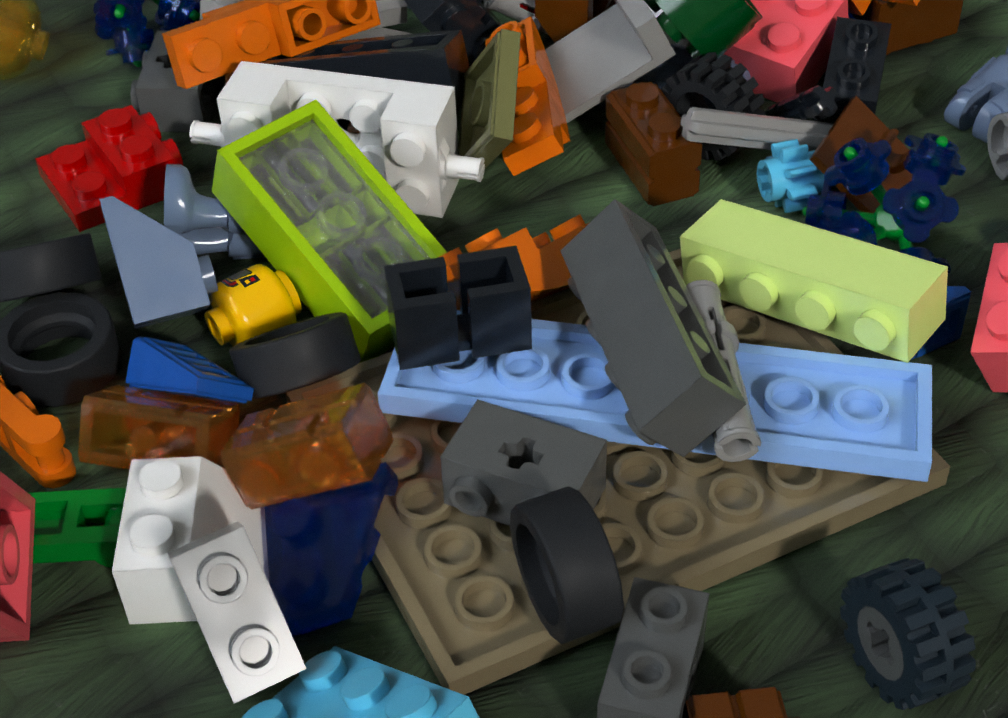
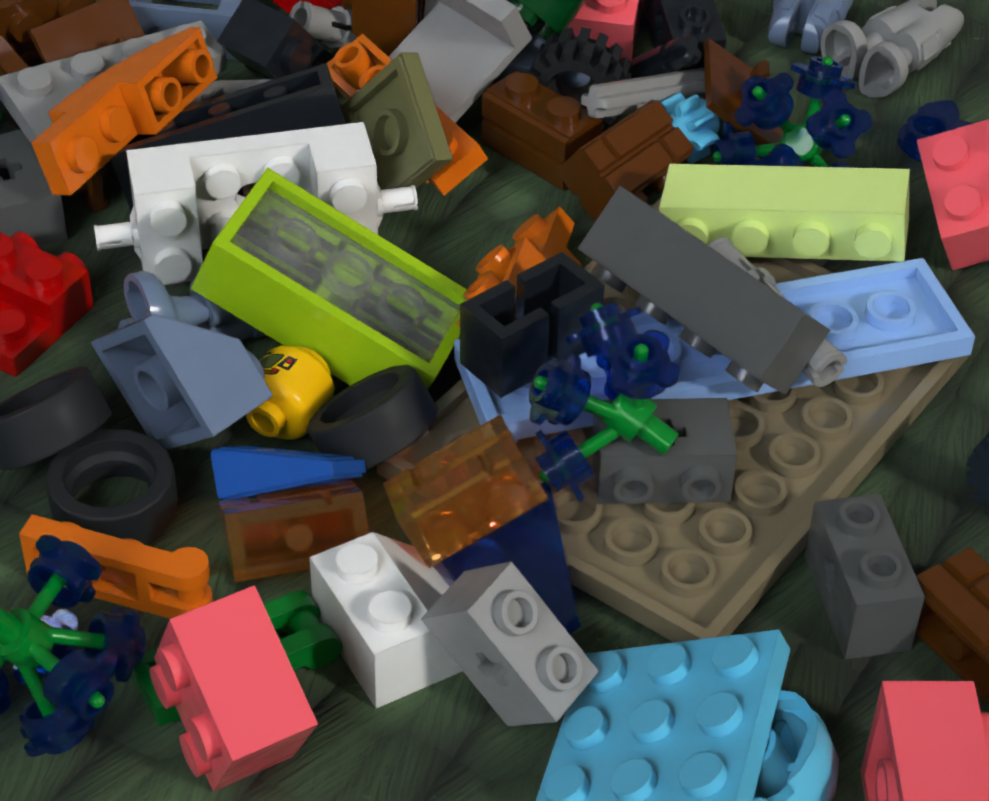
camera: 30 degrees left, 0 degrees up
black tyre [510,486,624,644] -> none
none -> clear blue plant [529,302,680,502]
none -> reddish brown brick [558,99,694,222]

